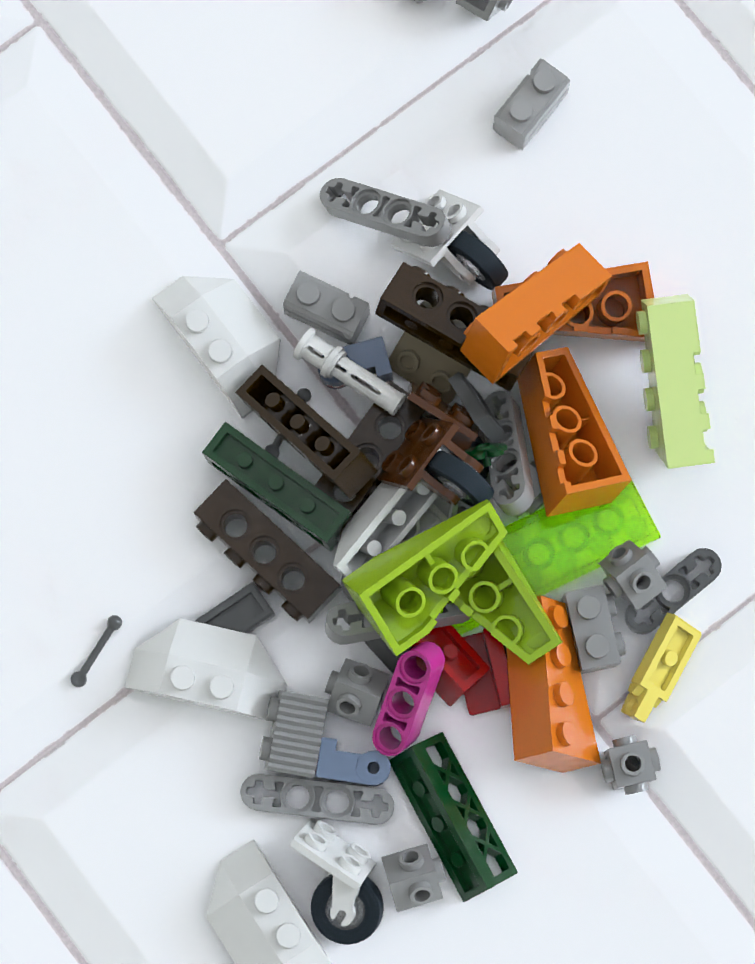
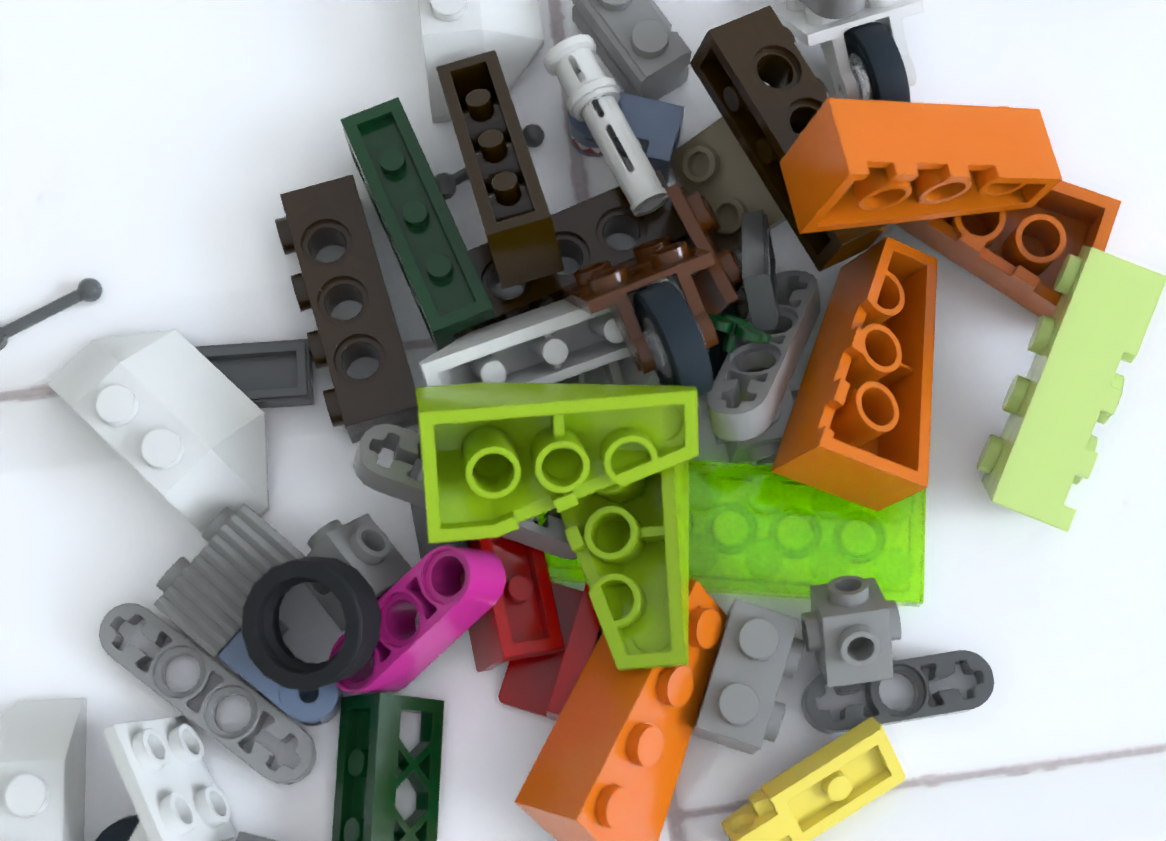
camera: 25 degrees right, 5 degrees down
none -> black tyre [241,556,381,691]

